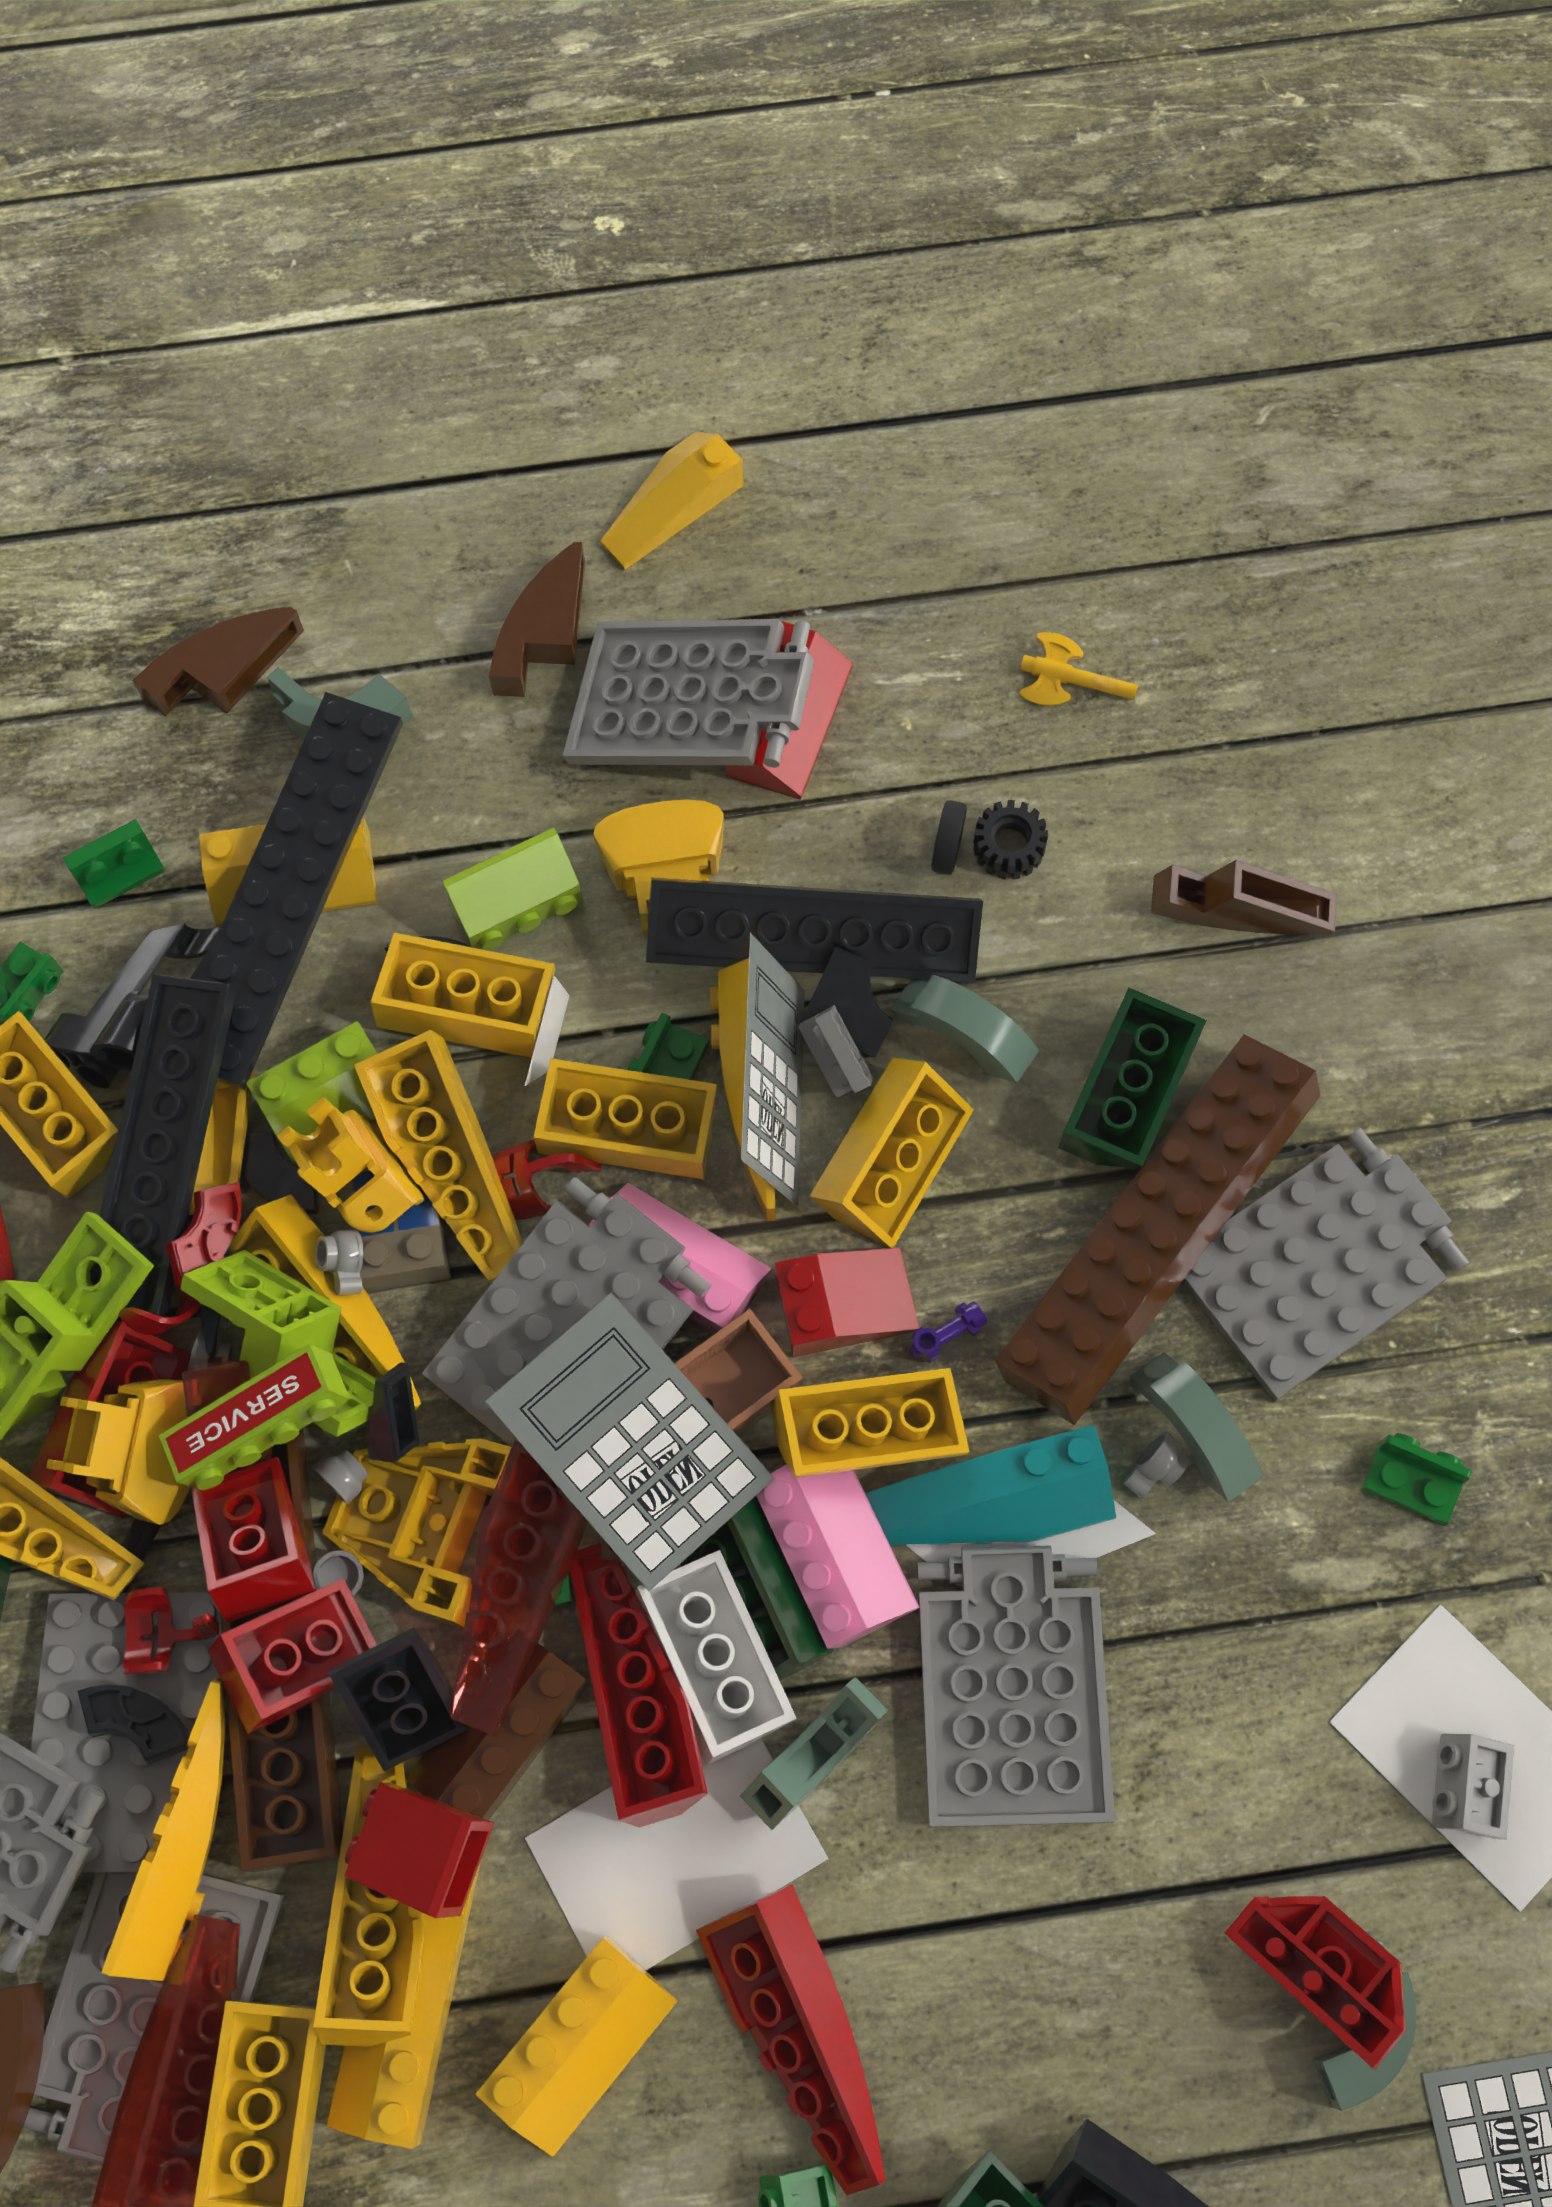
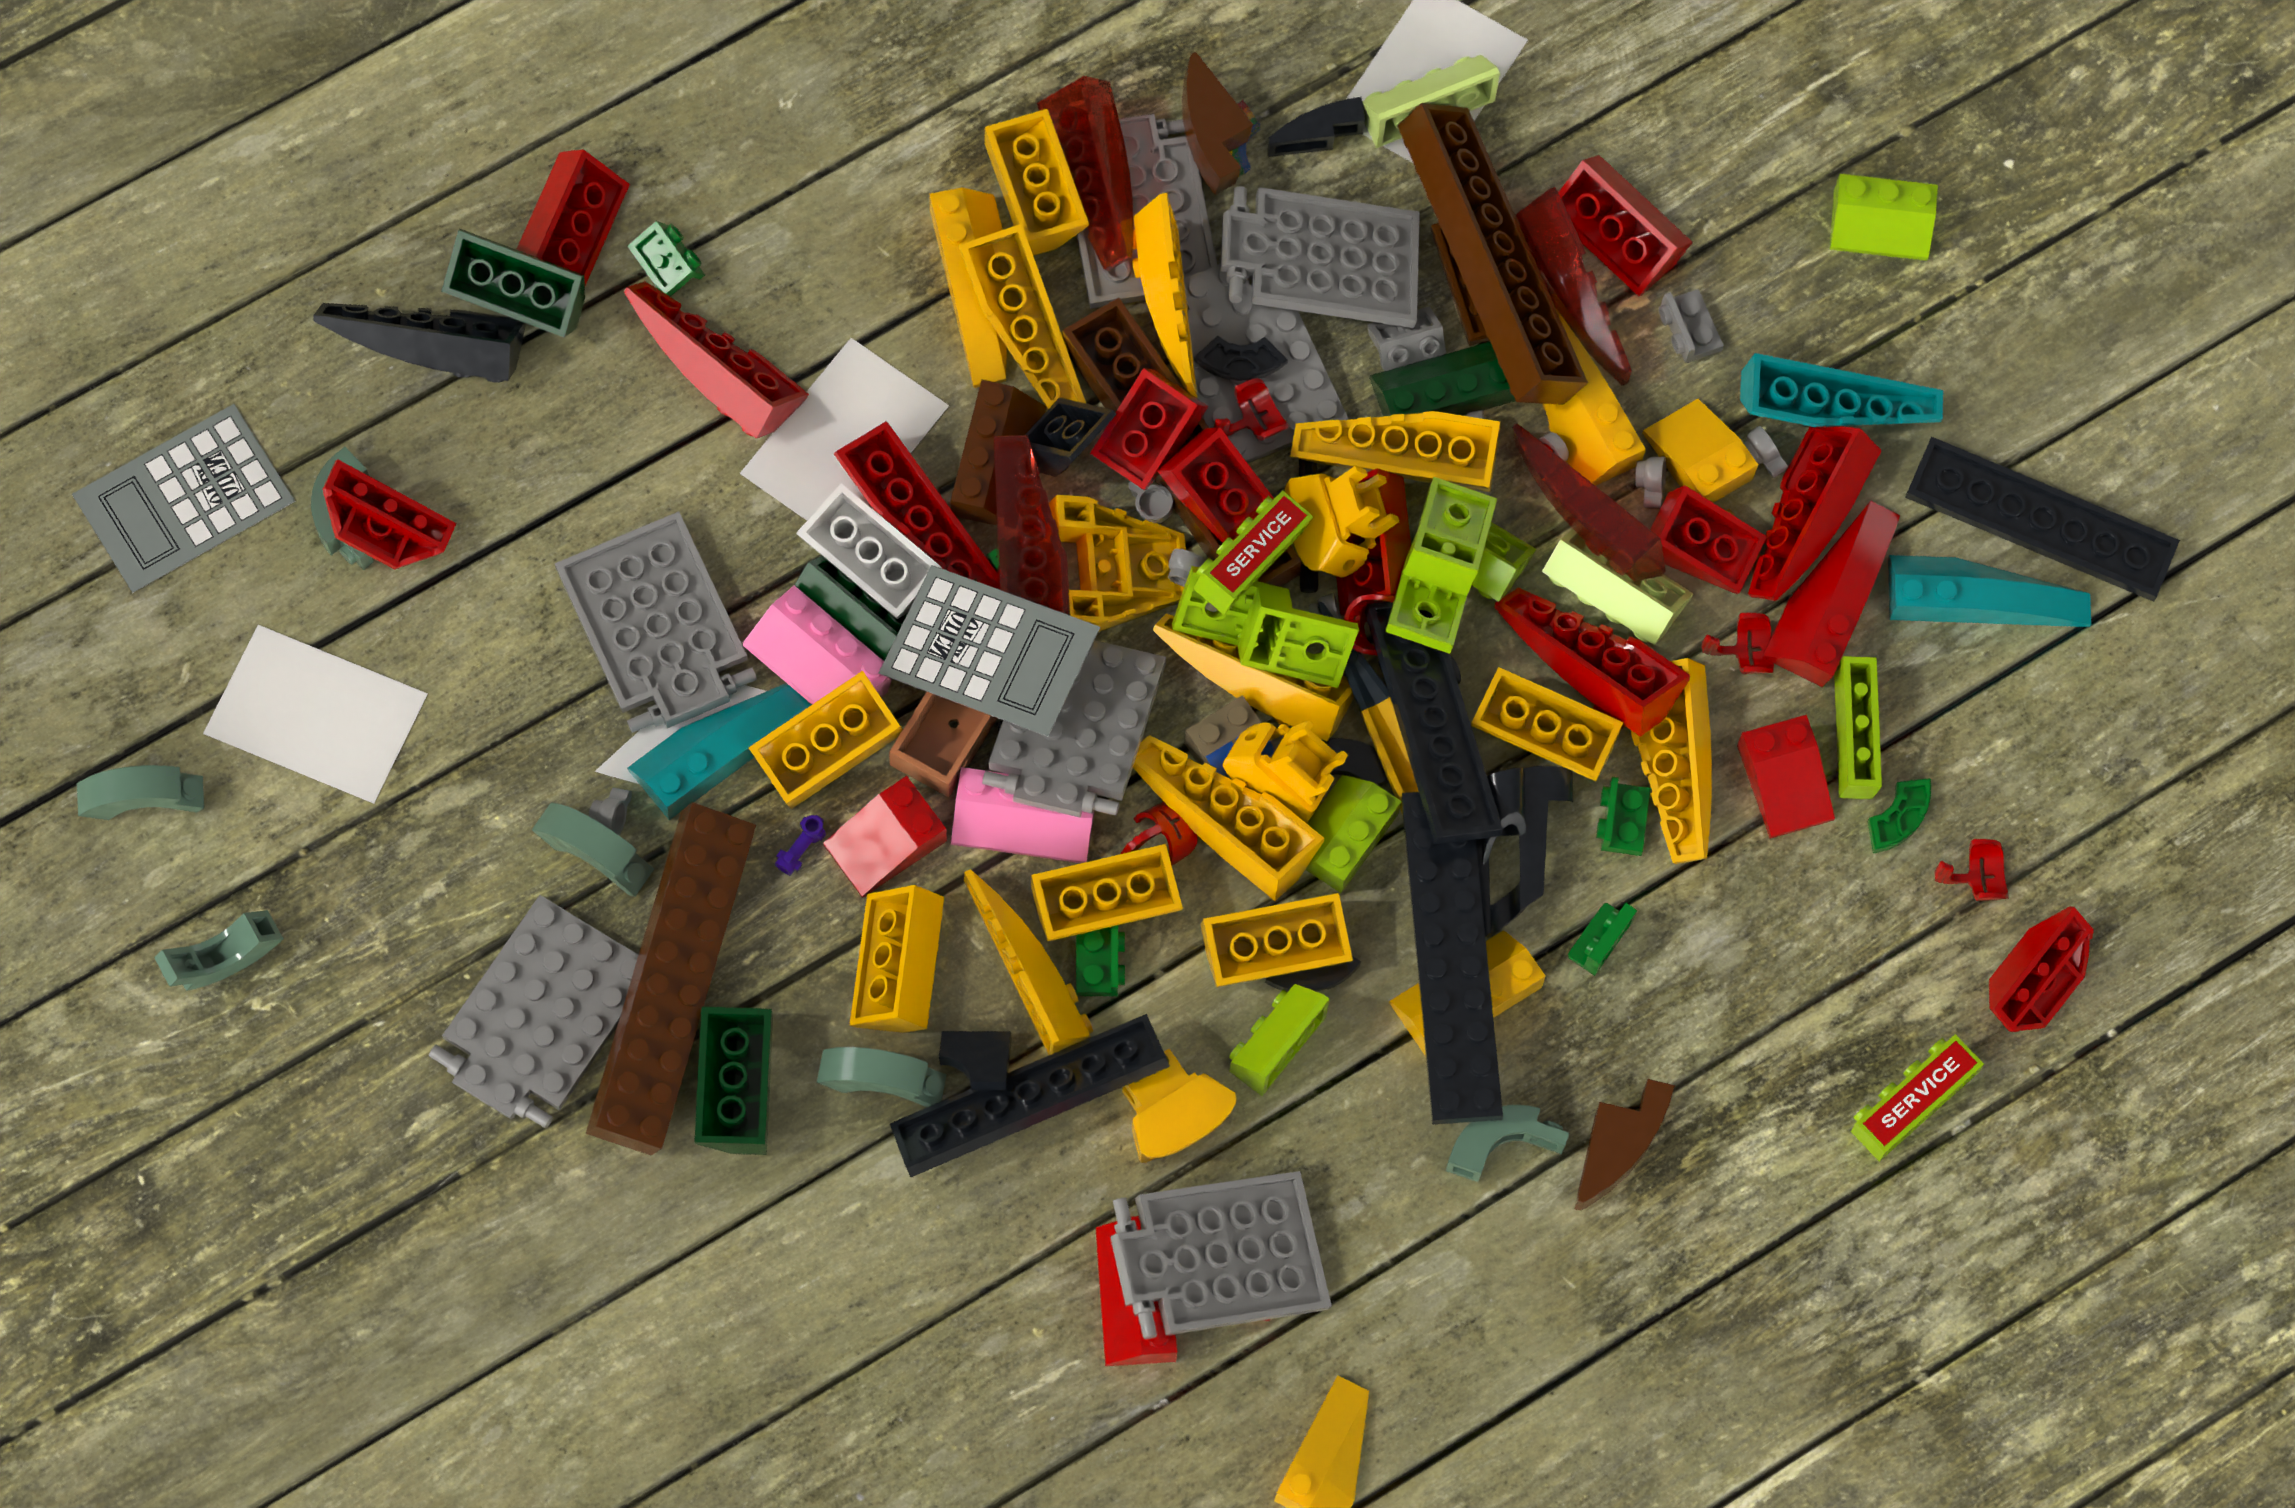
camera: 150 degrees right, 0 degrees up
red tile [166,1182,242,1287] -> none
clear red slope [182,1356,250,1417] -> none
light grey piece [315,1229,363,1295] -> none
red slope [344,1782,495,1918] -> none
black slope [368,1362,420,1463] -> none
yellow slope [475,1937,679,2157] -> none
reddish brown slope [489,542,585,697] -> none
white sticker [525,976,570,1086] -> none
sand green arch [740,1677,888,1830] -> none
sticker [741,933,805,1206] -> none
light grey bracket [798,1005,874,1097] -> none
black tyre [931,800,967,875] -> none
black tyre [973,800,1048,880] -> none
yellow piece [1020,632,1138,706] -> none
reddish brown slope [1151,860,1337,934] -> none
green bracket [1361,1433,1472,1526] -> none
light grey bracket [1432,1734,1514,1840] -> none

